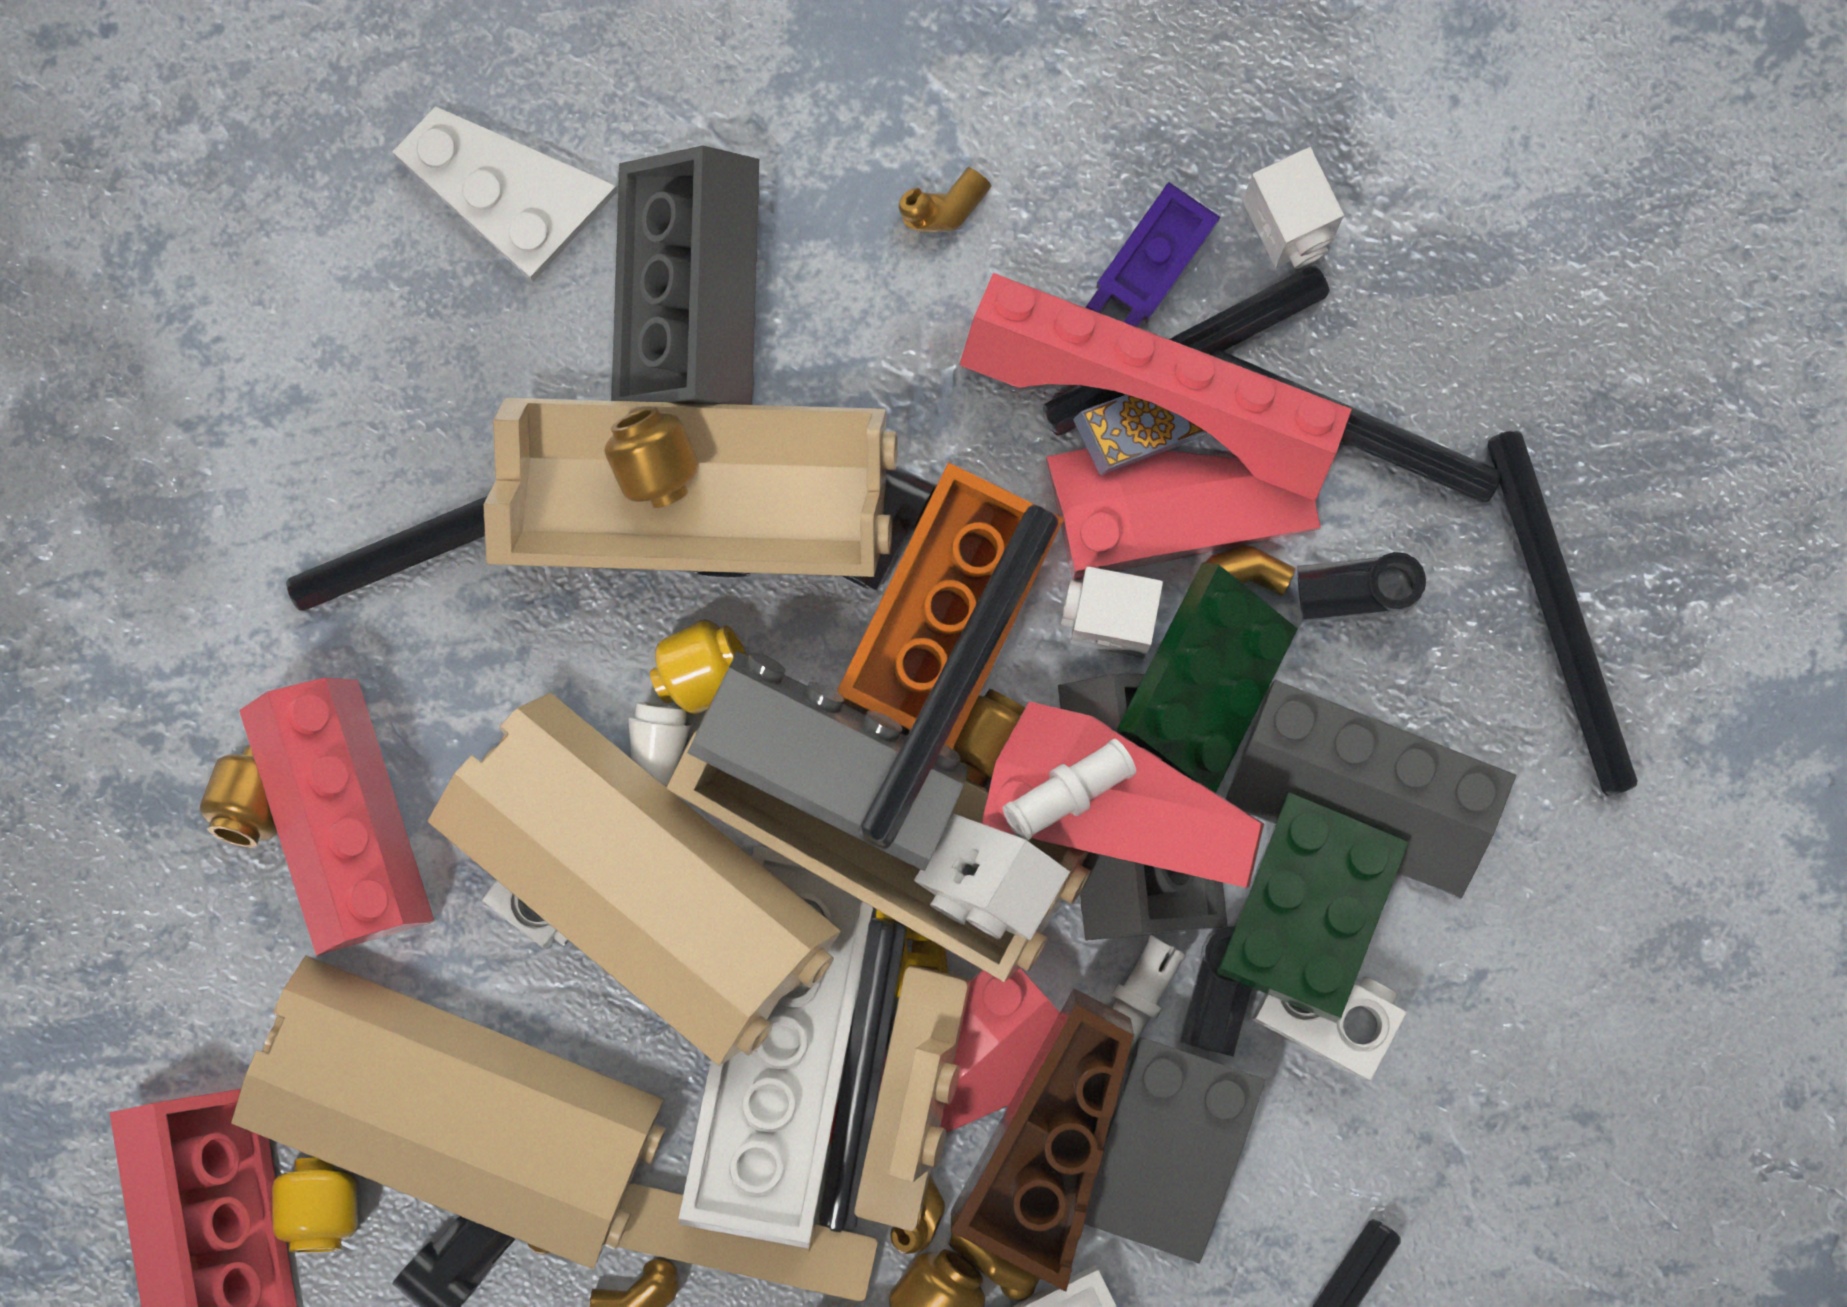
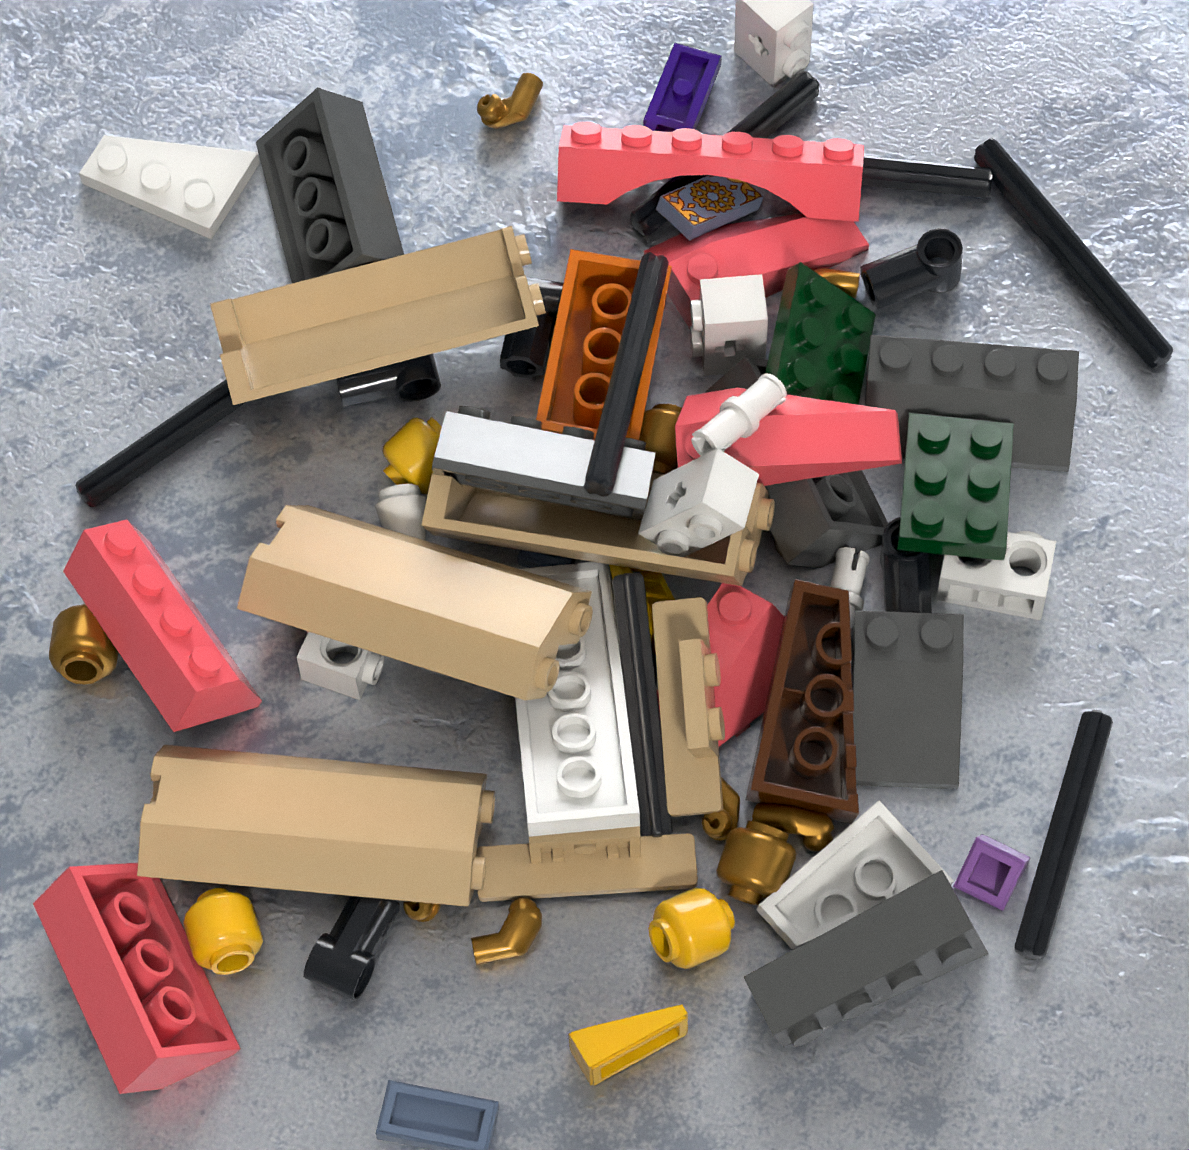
camera: 15 degrees left, 20 degrees down
pearl gold head [604,407,699,508] -> none

